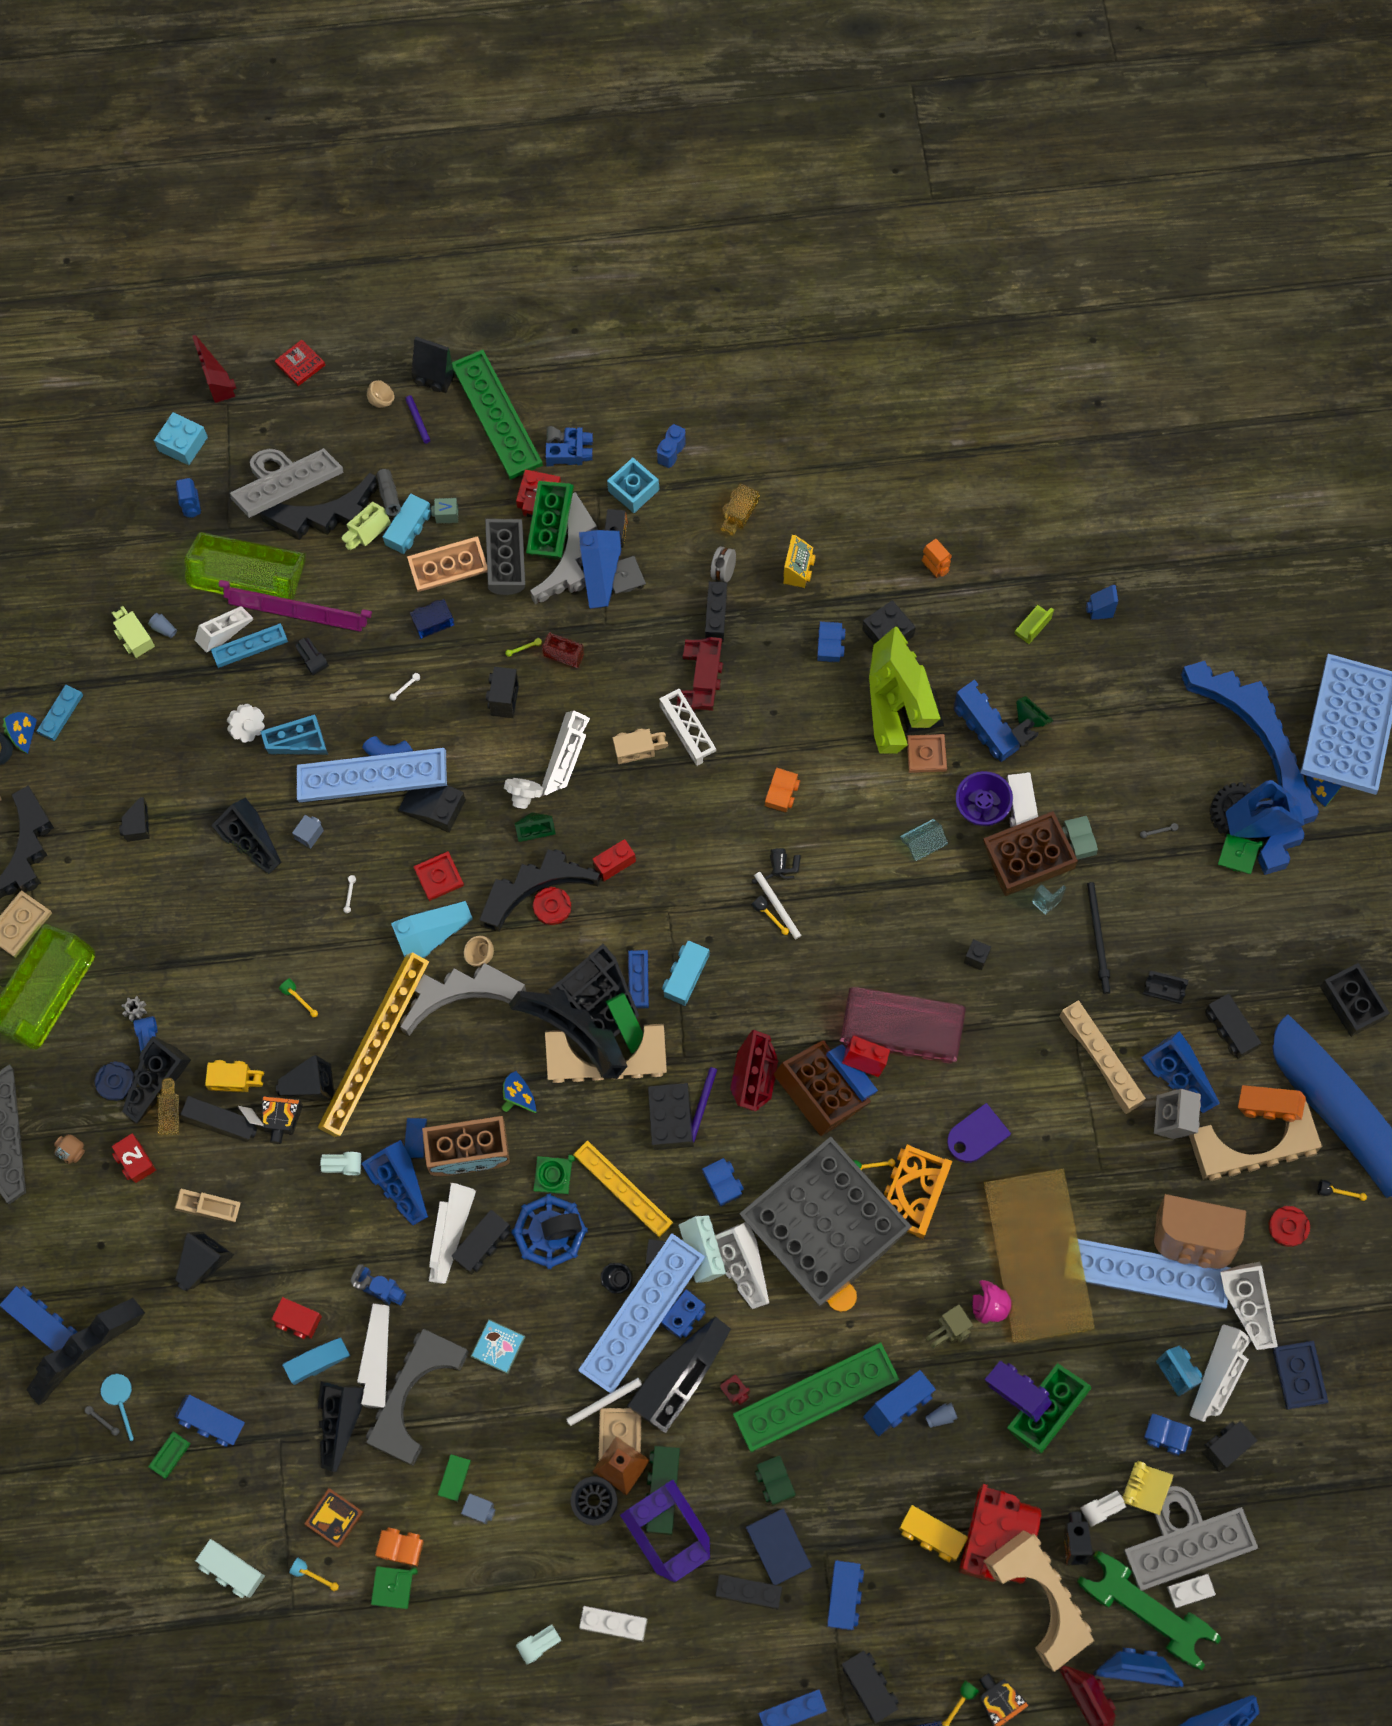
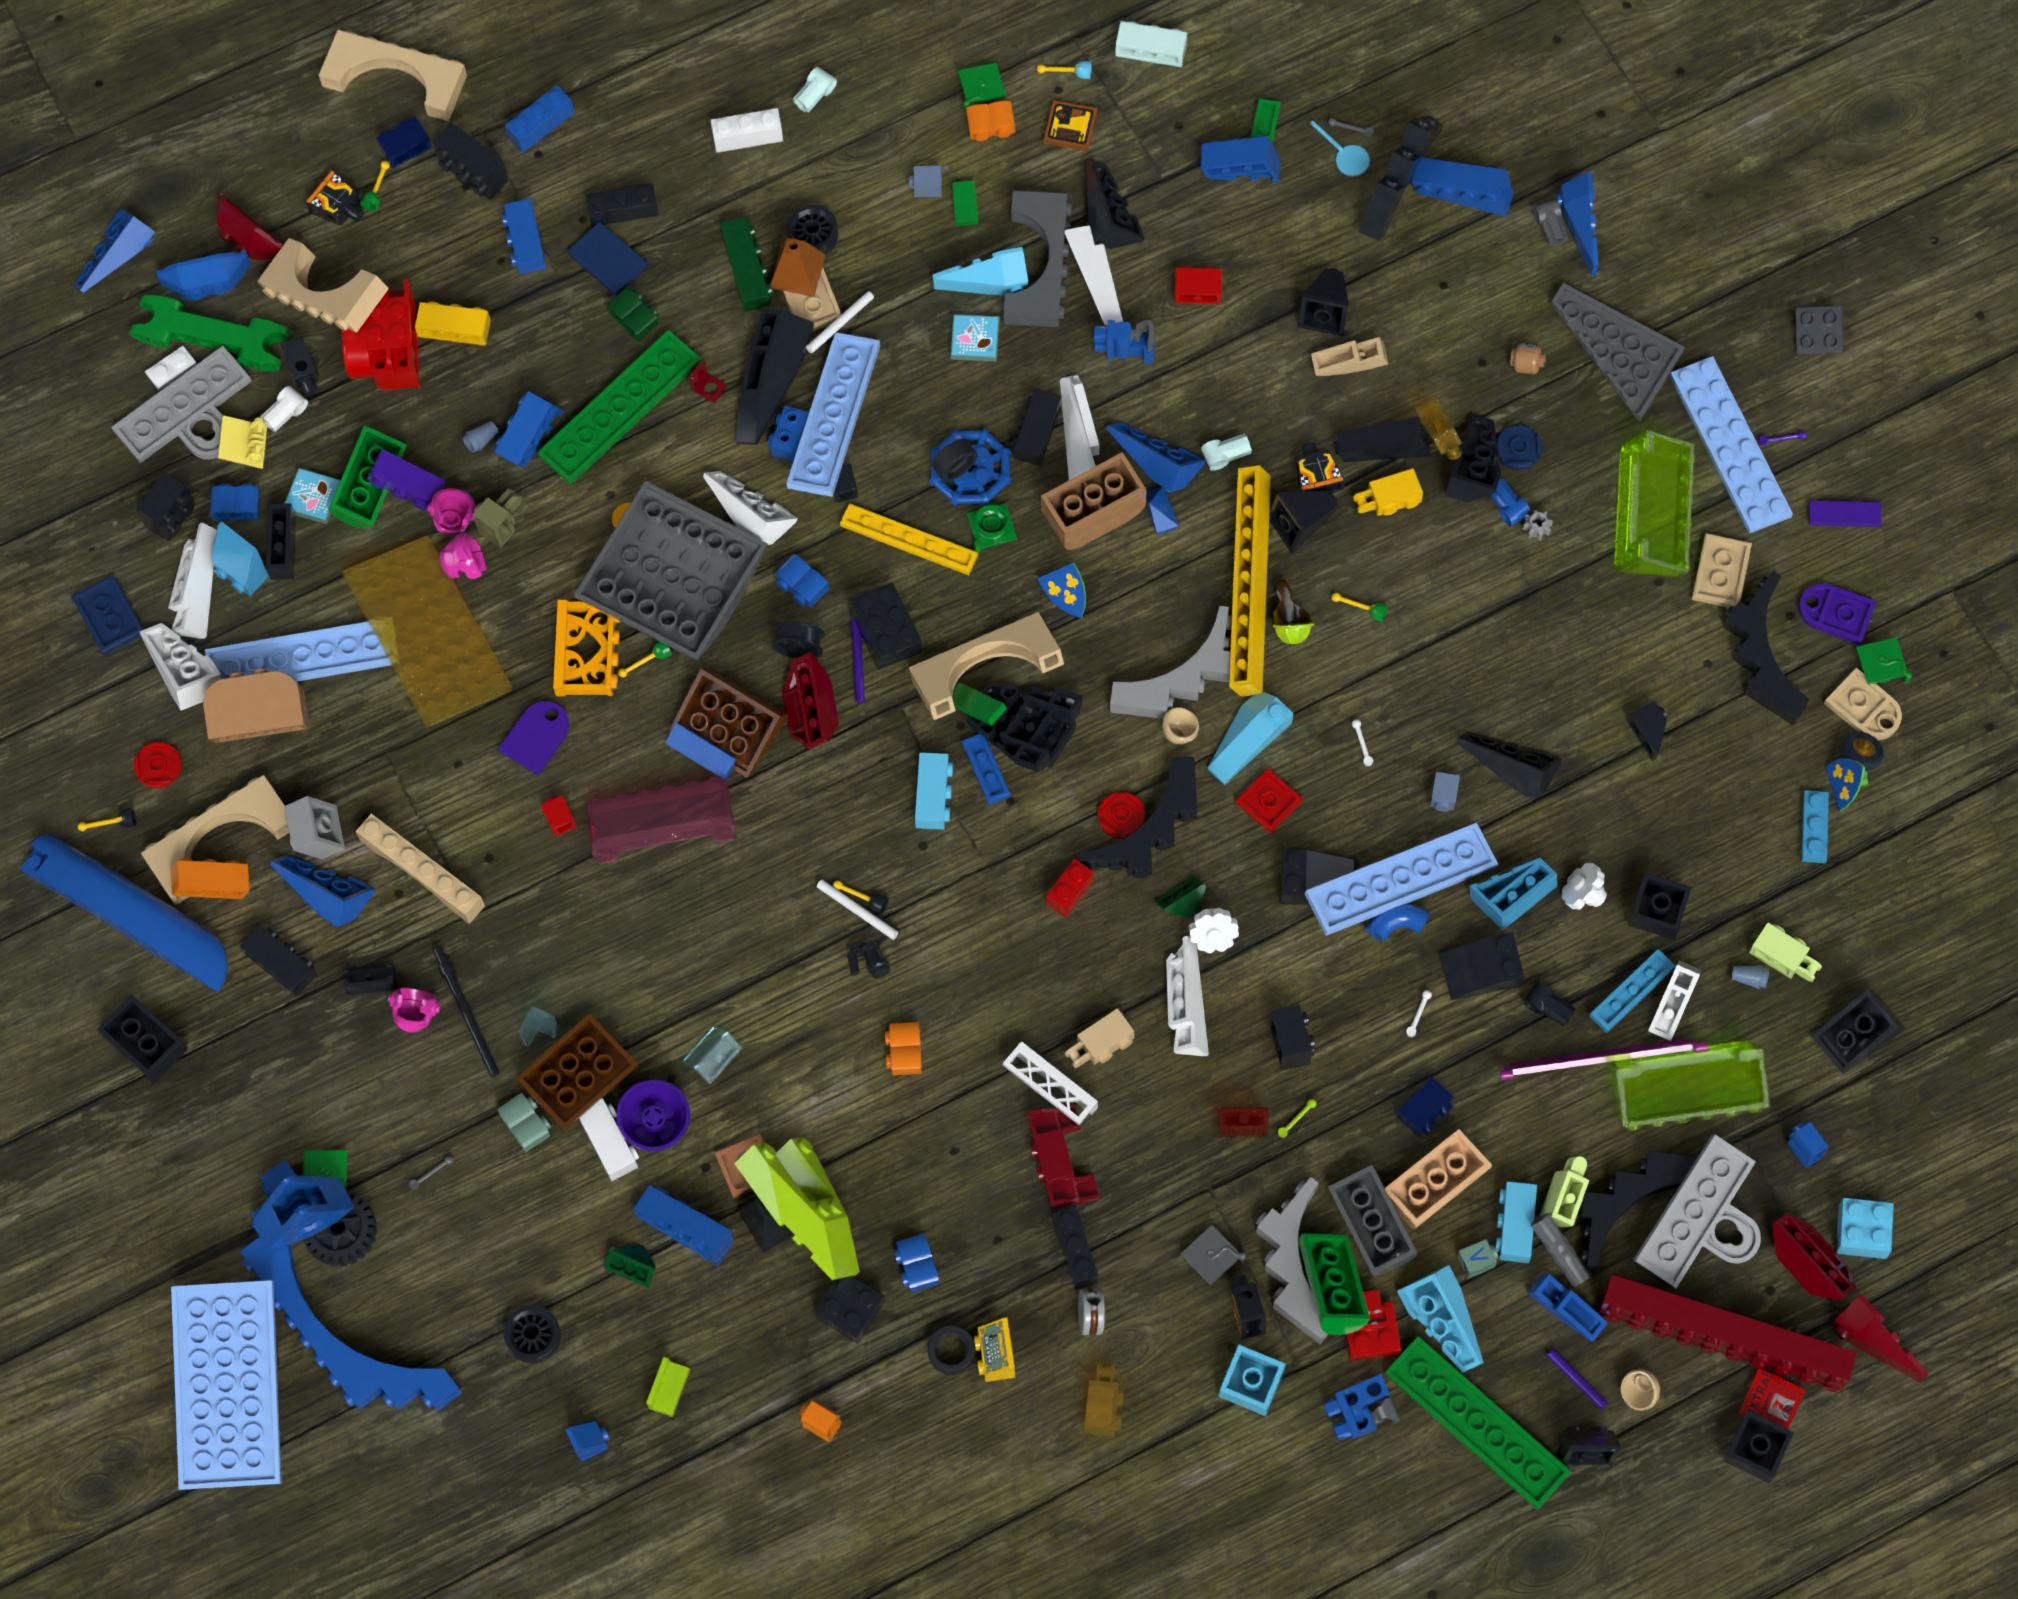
camera: 160 degrees right, 0 degrees up
red brick [112,1133,156,1183] -> none
white sticker [238,1106,264,1126] -> none
dark azure slope [283,1338,350,1385] -> none
black arch [509,988,628,1079] -> none
blue wedge [579,530,621,609] -> none
black hair [600,1263,633,1294] -> none
dark purple wedge [620,1480,710,1582] -> none
blue brick [657,424,686,468] -> none
light aqua brick [679,1216,726,1283] -> none
red brick [842,1035,890,1077] -> none
black brick [964,939,991,971] -> none
black hinge [1011,719,1039,747] -> none
none -> black brick [266,503,296,580]
none -> medium azure tile [285,468,340,524]
none -> dark pink helmet [388,988,441,1033]
none -> dark pink helmet [427,488,476,535]
none -> black wheel [504,1305,561,1364]
none -> red brick [540,795,577,837]
none -> black wheel [771,621,825,658]
none -> black tyre [928,1325,975,1375]
none -> medium azure wedge [933,247,1028,296]
none -> dark brown piece [1273,580,1314,644]
none -> medium azure wedge [1397,1265,1484,1372]
none -> black slope [1440,932,1525,1001]
none -> blue slope [1527,1274,1608,1342]
none -> dark red brick [1599,1275,1857,1393]
none -> black brick [1628,873,1692,940]
none -> black brick [1723,1410,1794,1483]
none -> dark red wedge [1773,1213,1857,1301]
none -> black slope [1812,989,1905,1074]

